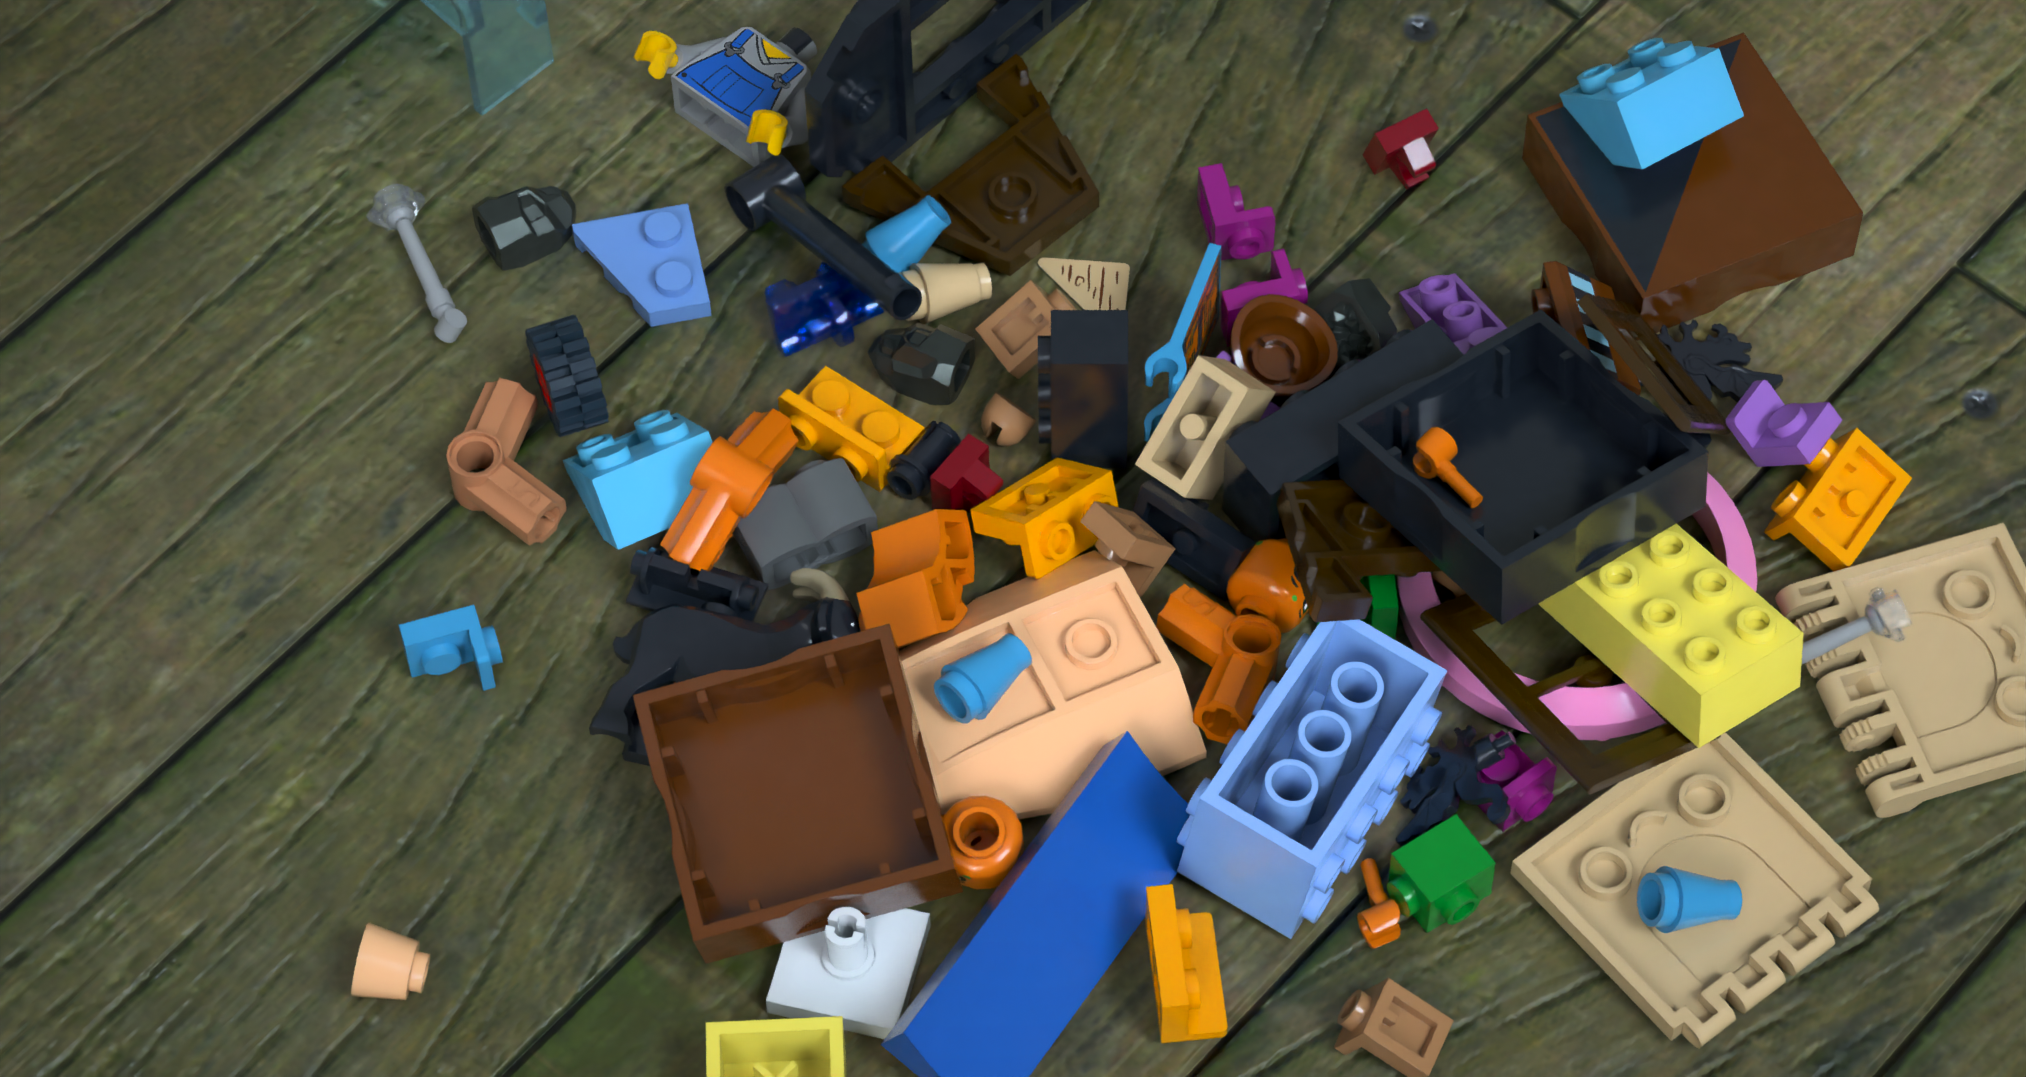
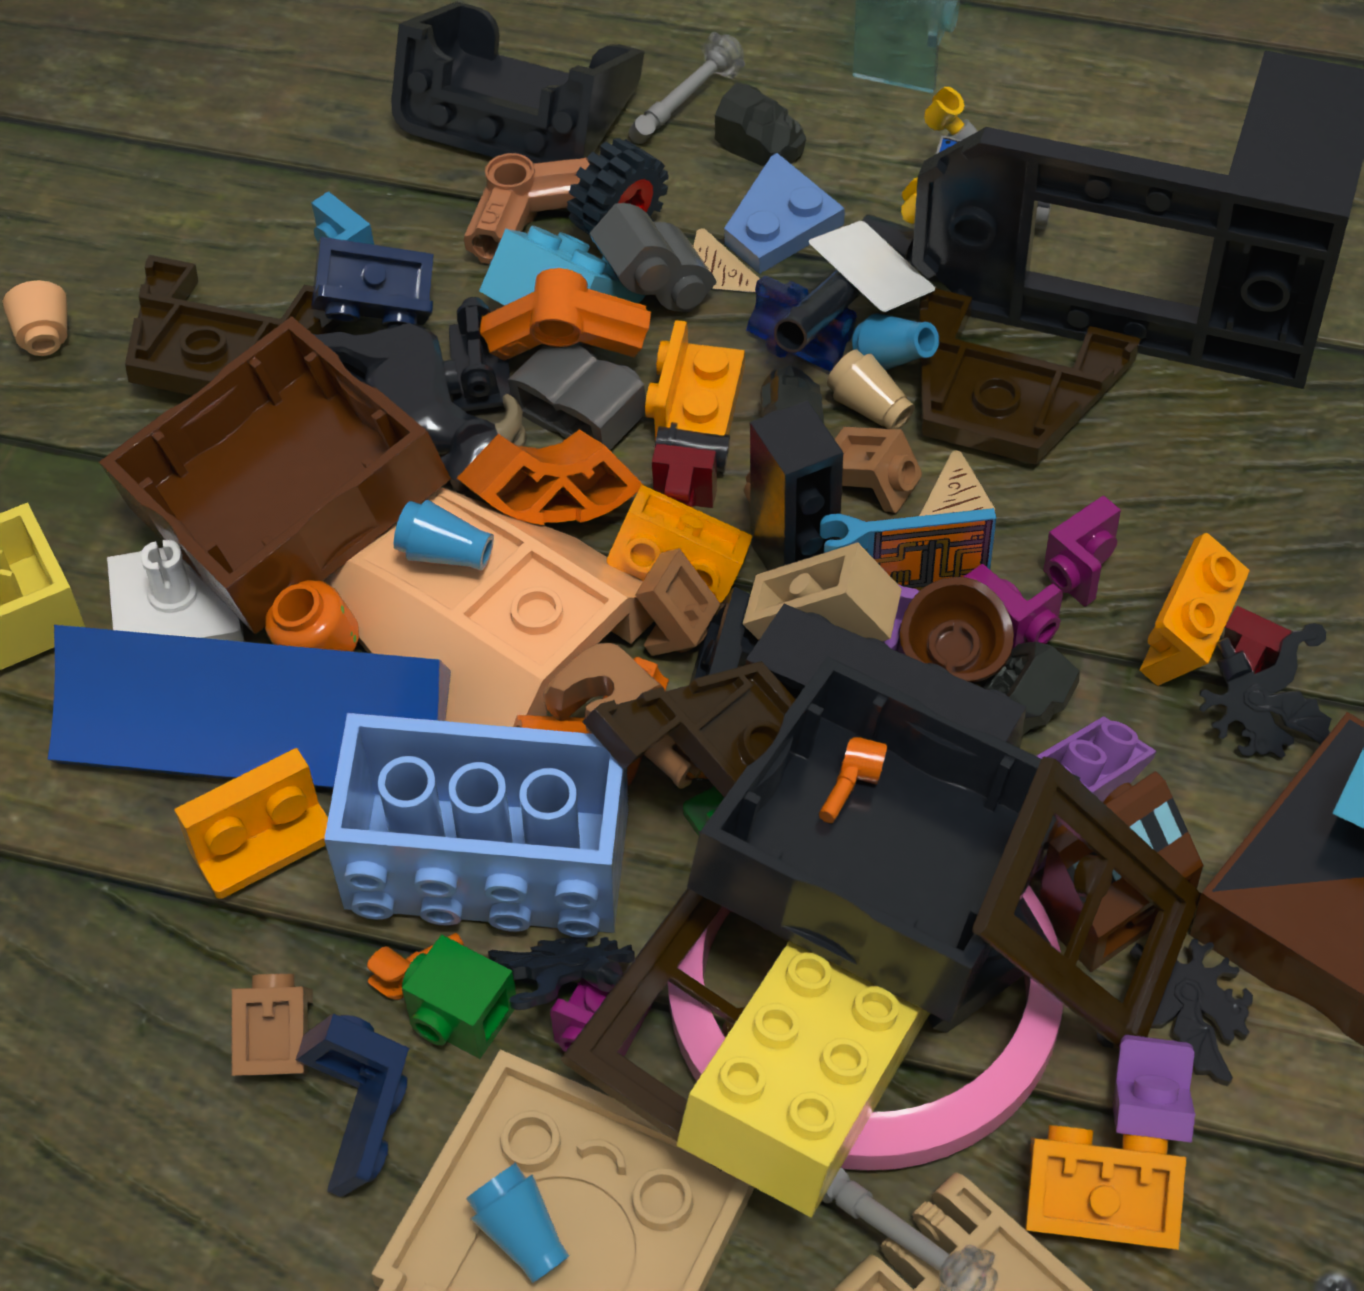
camera: 65 degrees right, 5 degrees down
none -> dark brown wing [125,255,342,395]
none -> dark blue bracket [296,1013,409,1197]
none -> dark blue bracket [311,237,434,327]
none -> black windscreen [391,1,645,164]
none -> medium nougat piece [543,643,702,789]
none -> dark grey brick [589,203,717,312]
none -> tan sticker [694,228,770,293]
none -> white sticker [809,221,935,312]
none -> light orange bracket [1139,533,1250,686]
none -> black piece [1199,623,1332,758]

